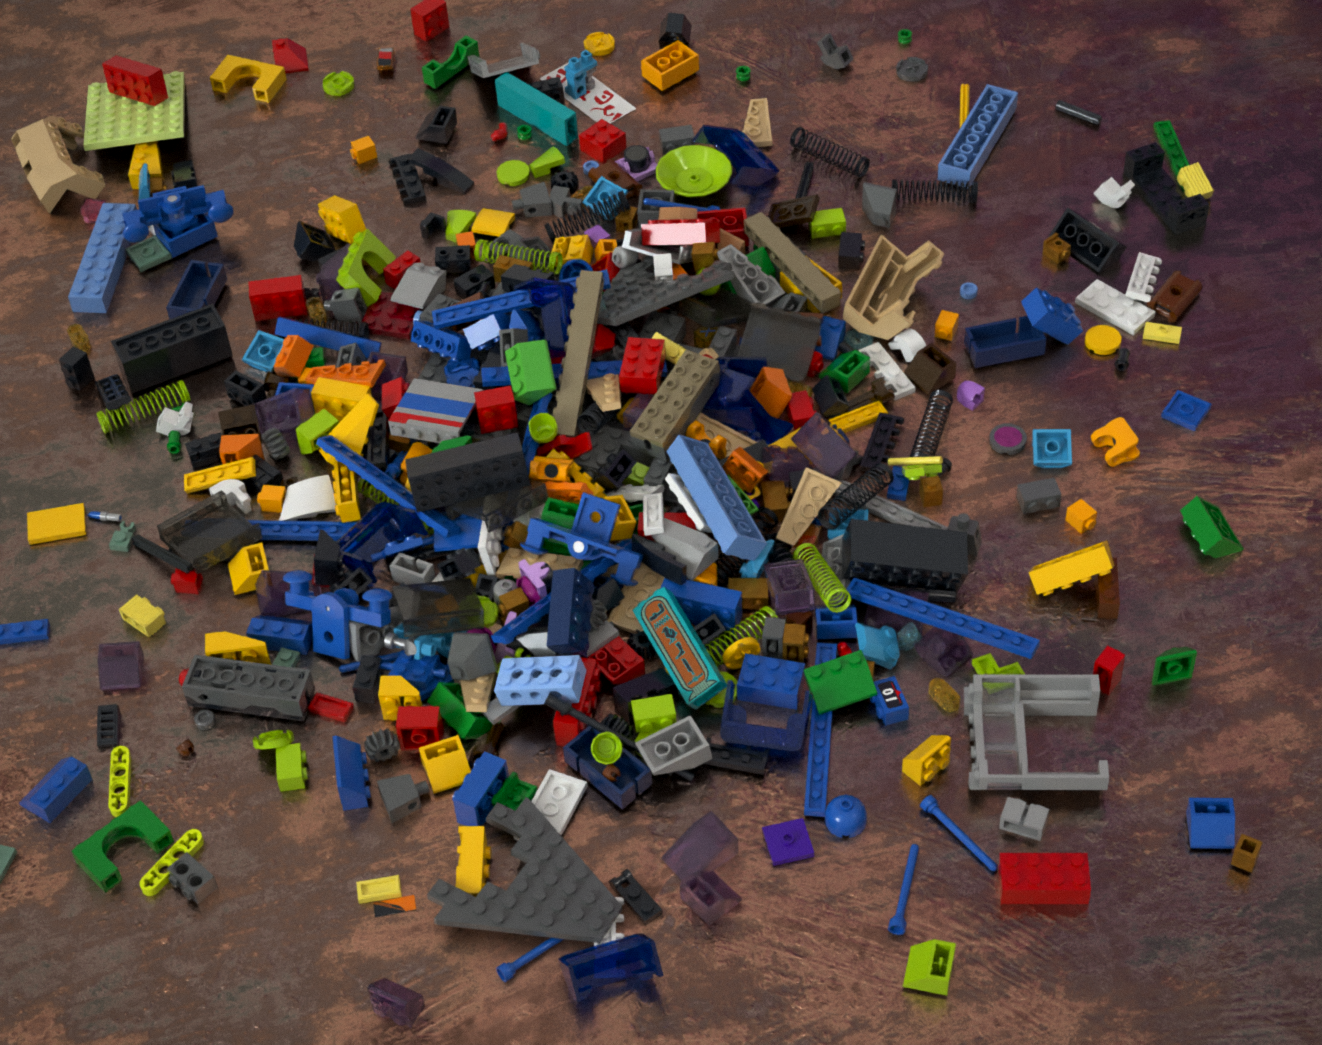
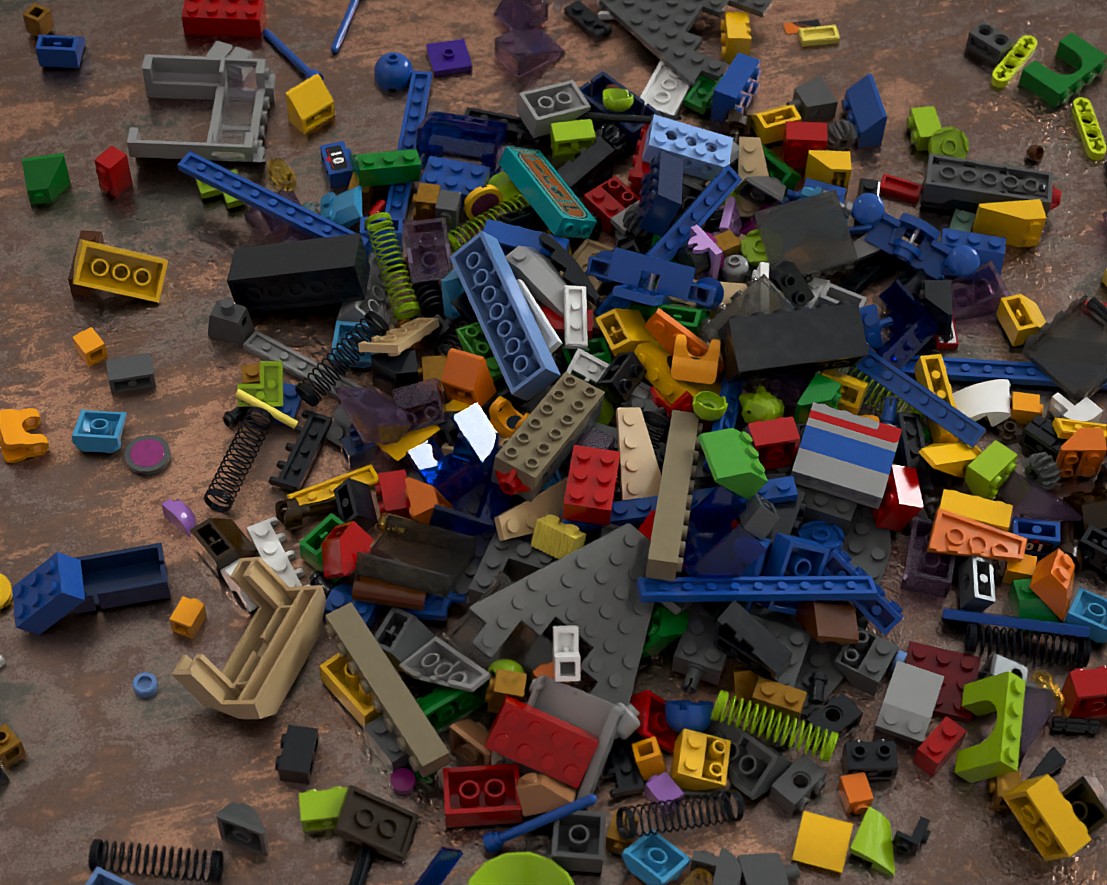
camera: 175 degrees right, 5 degrees up
none -> red slope [321,521,374,580]

